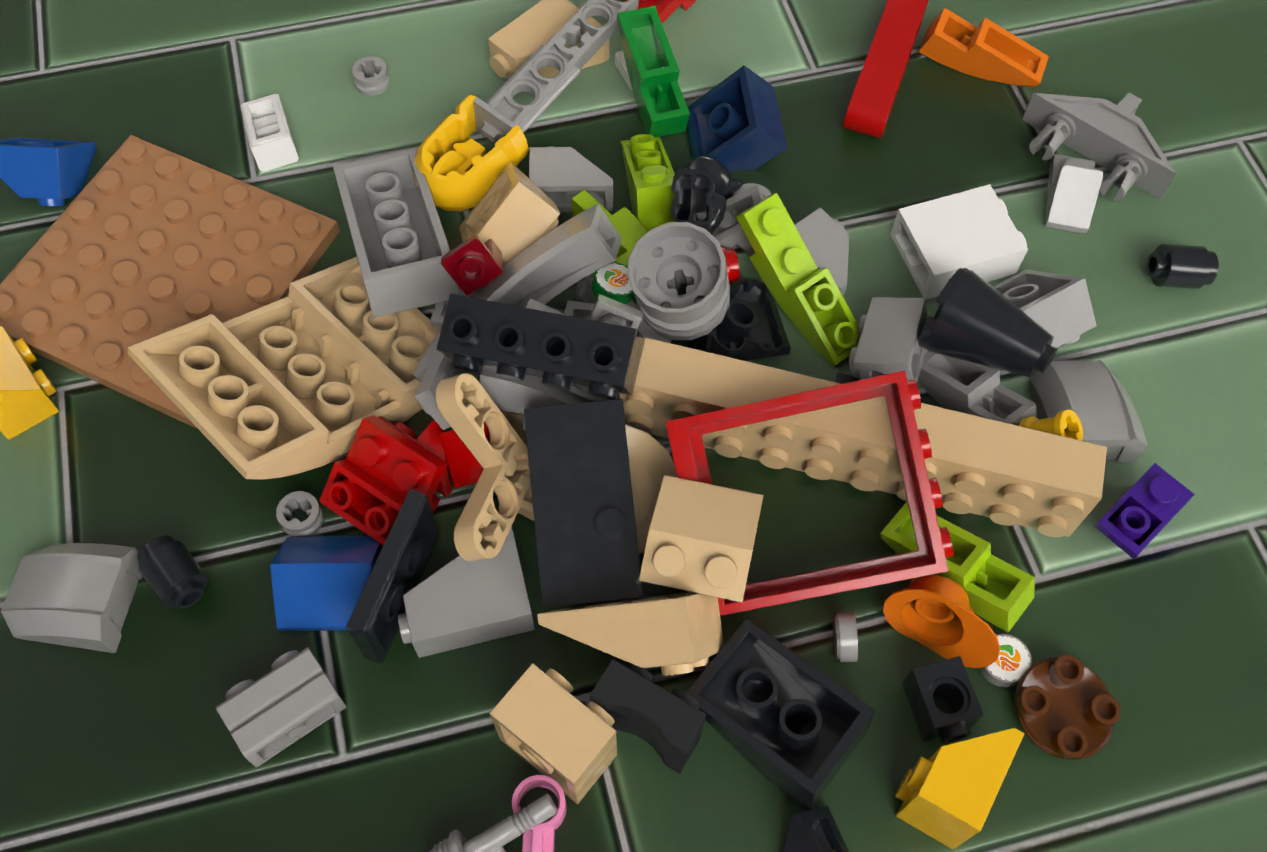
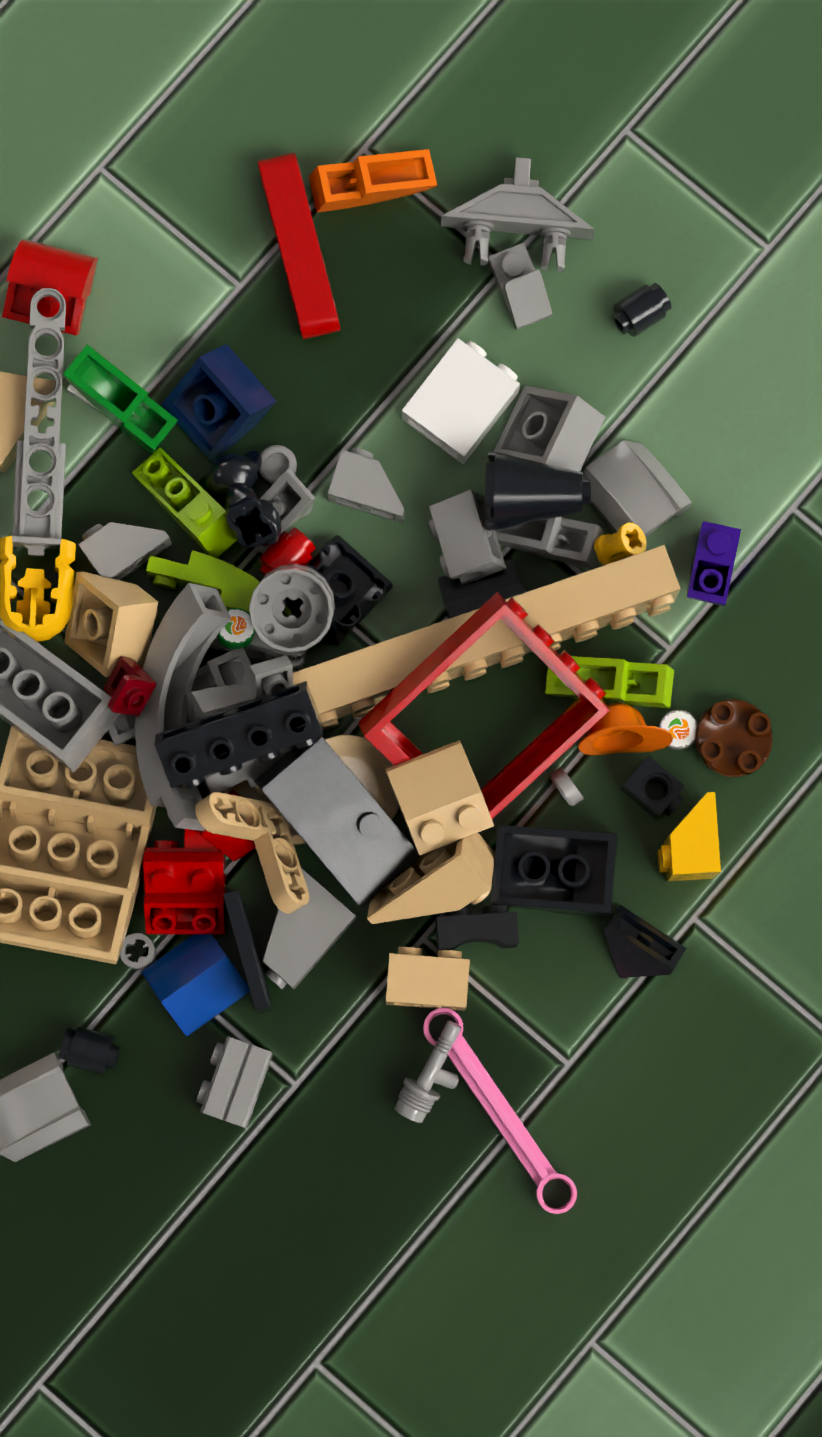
camera: 35 degrees left, 20 degrees up
lime slope [736,193,860,366] -> none

